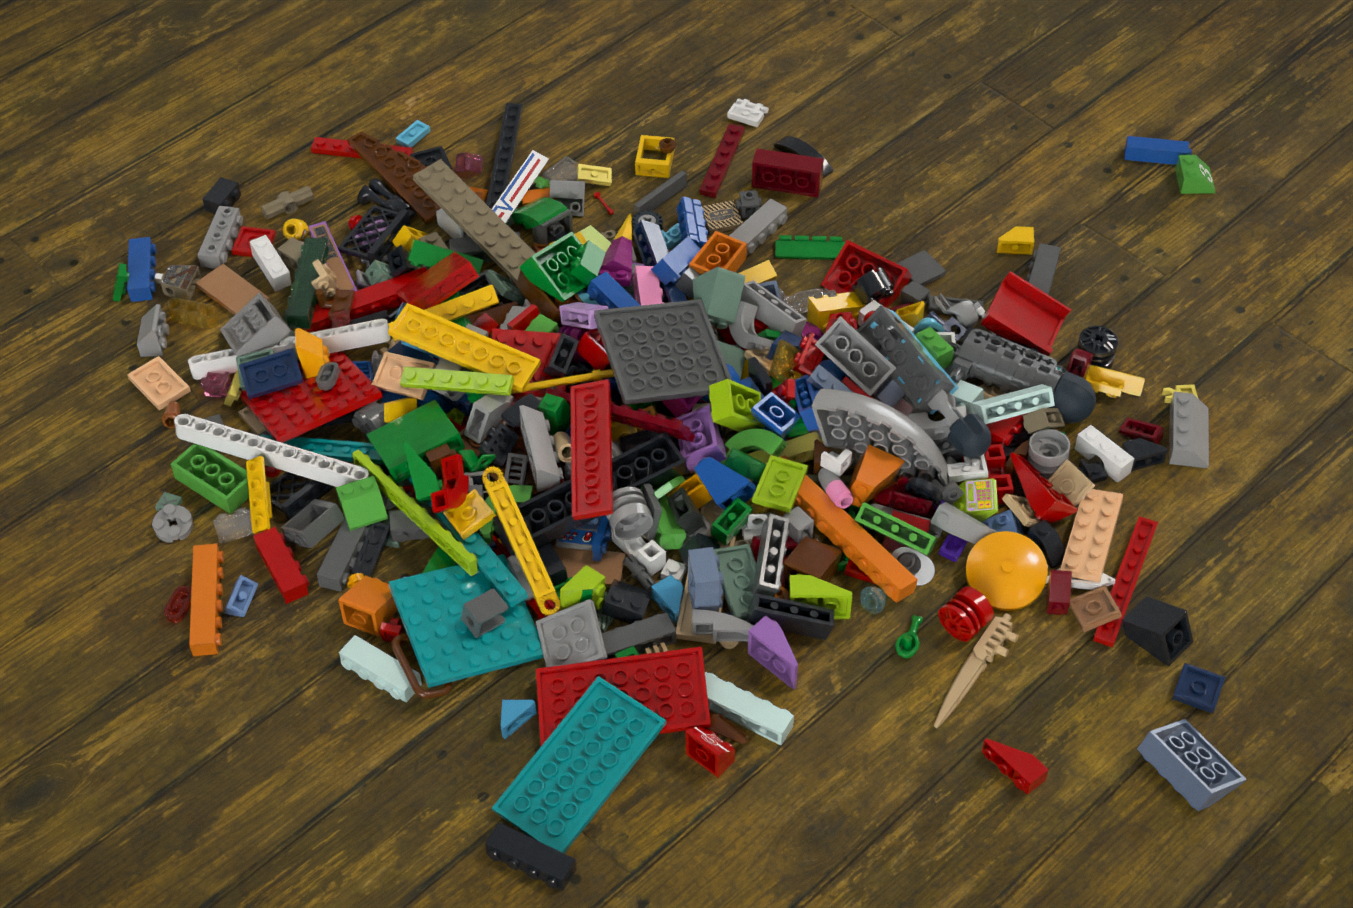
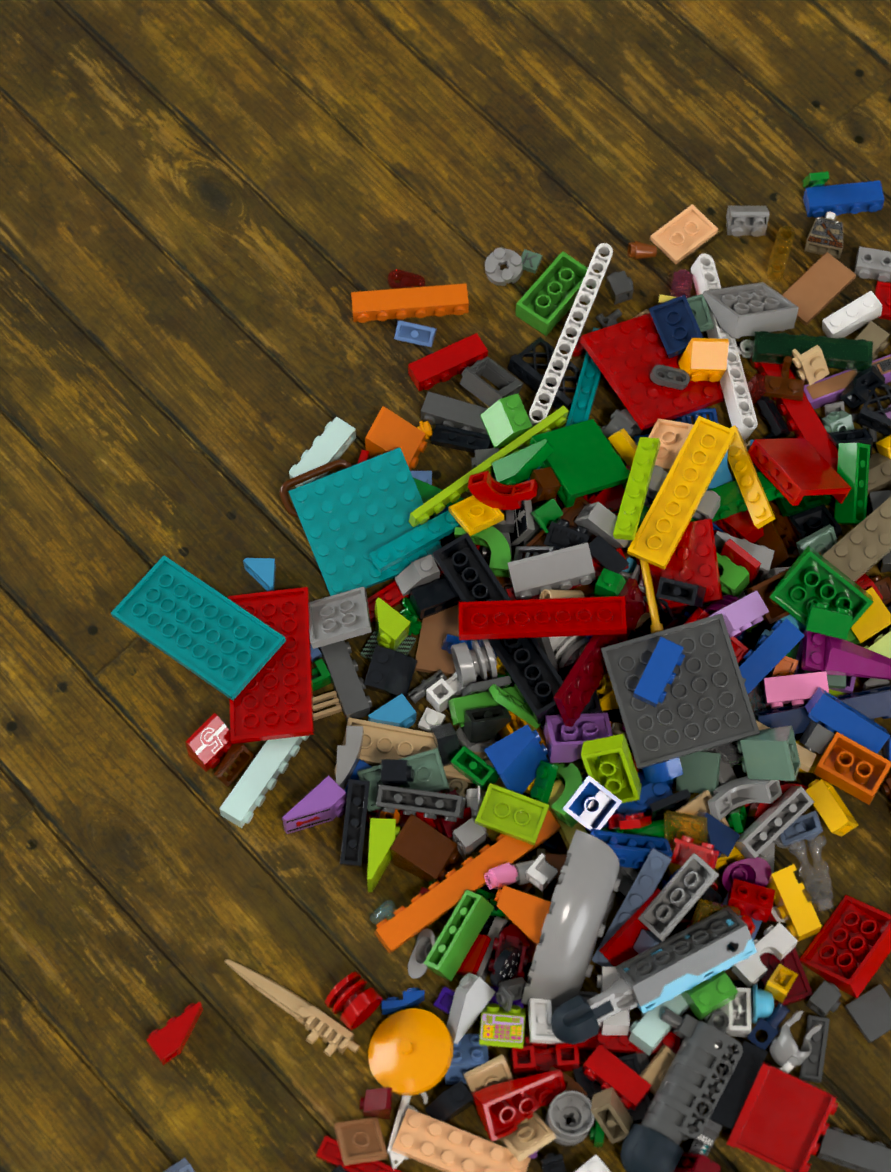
camera: 90 degrees right, 15 degrees up
clear bracket [213,507,253,544] -> none
yellow bracket [246,456,272,534] -> none
dark grey piece [461,589,508,638] -> none
yellow plate [482,466,560,616] -> none
black brick [485,822,577,891] -> none
sand blue brick [688,547,723,612] -> none
black brick [852,268,894,305] -> none
green piece [895,615,923,659] -> none
light aqua brick [972,384,1055,424] -> none
none -> black brick [381,759,414,788]
none -> blue slope [382,988,425,1015]
none -> blue brick [633,637,685,707]
none -> black slope [839,366,886,409]

